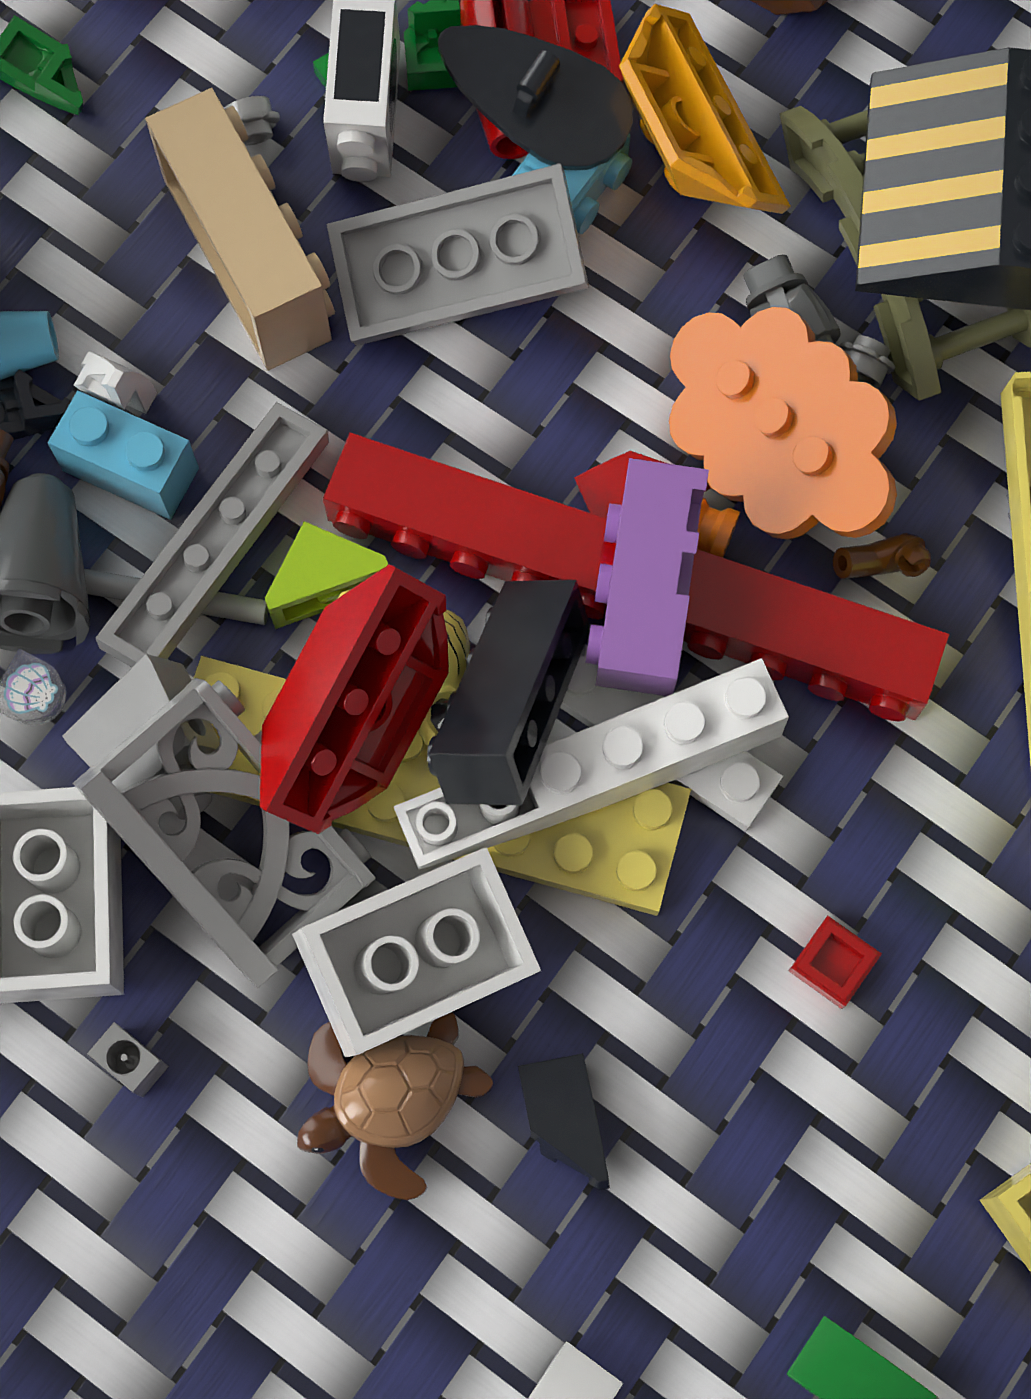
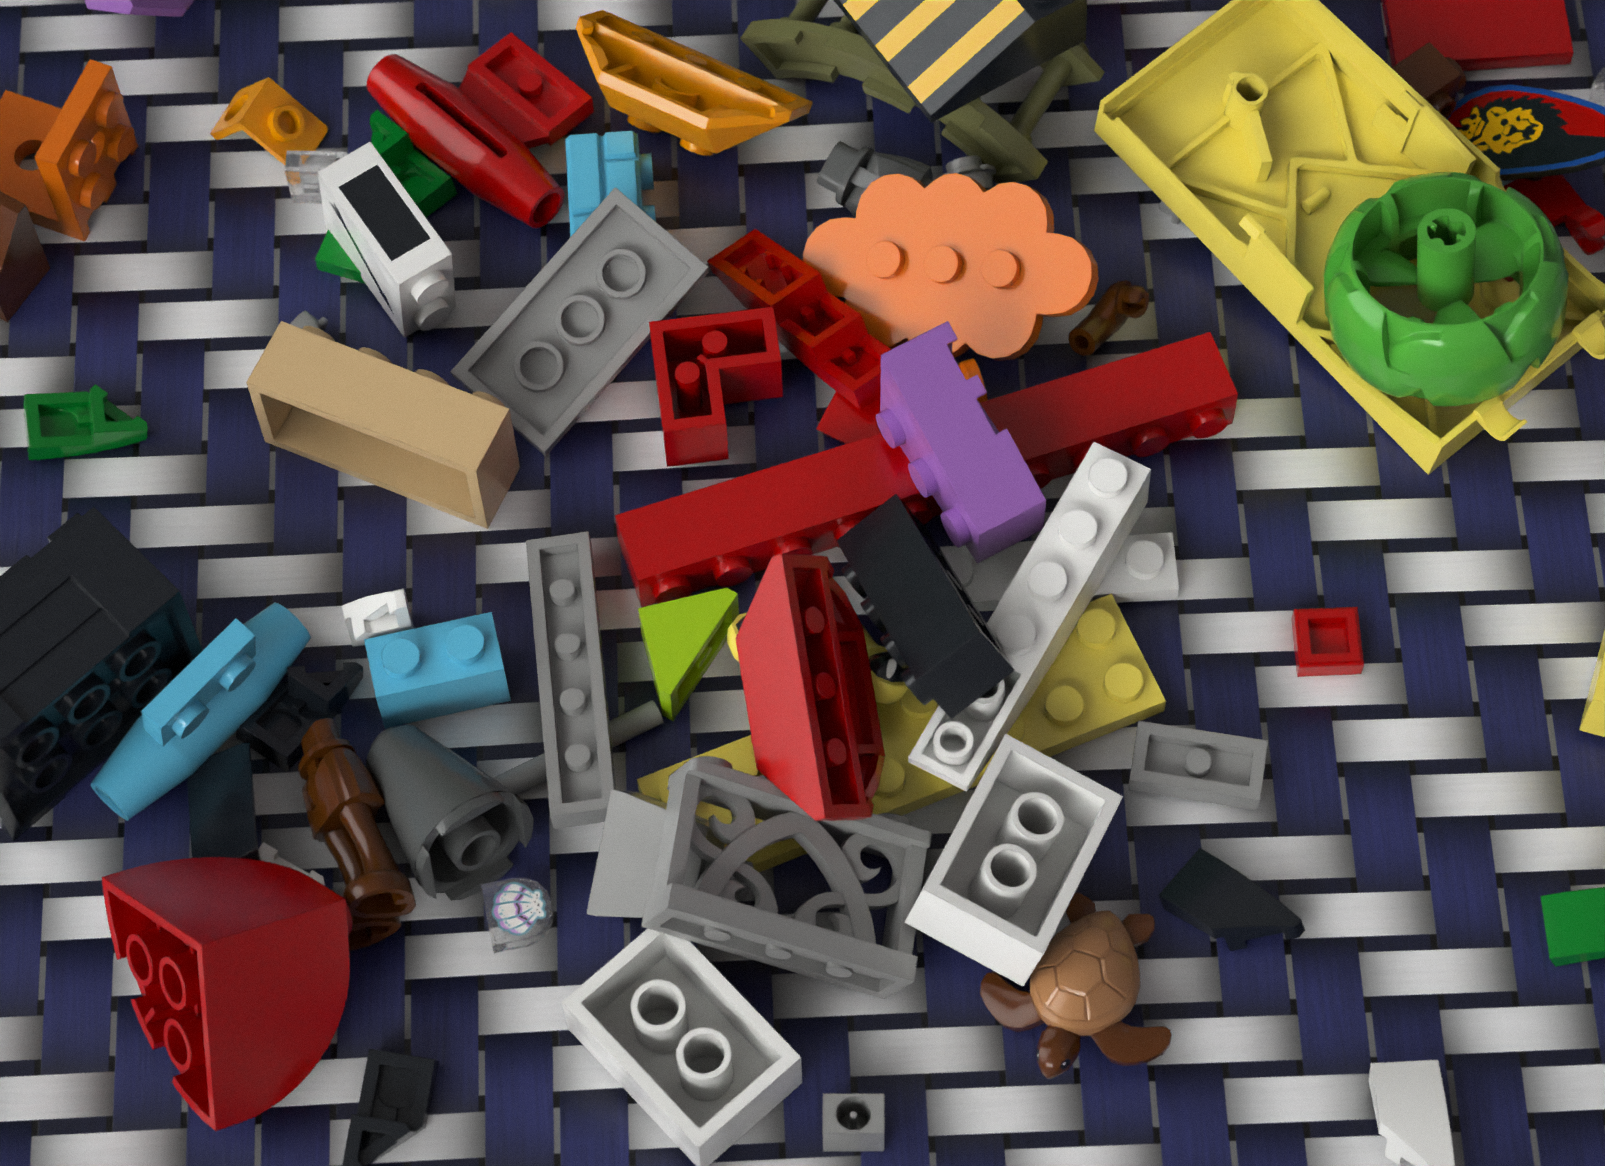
camera: 35 degrees left, 10 degrees down
black shield [438,25,633,170] -> none
none -> red brick [649,307,783,467]
none -> red slope [707,229,891,410]
none -> light grey plate [1128,721,1268,810]

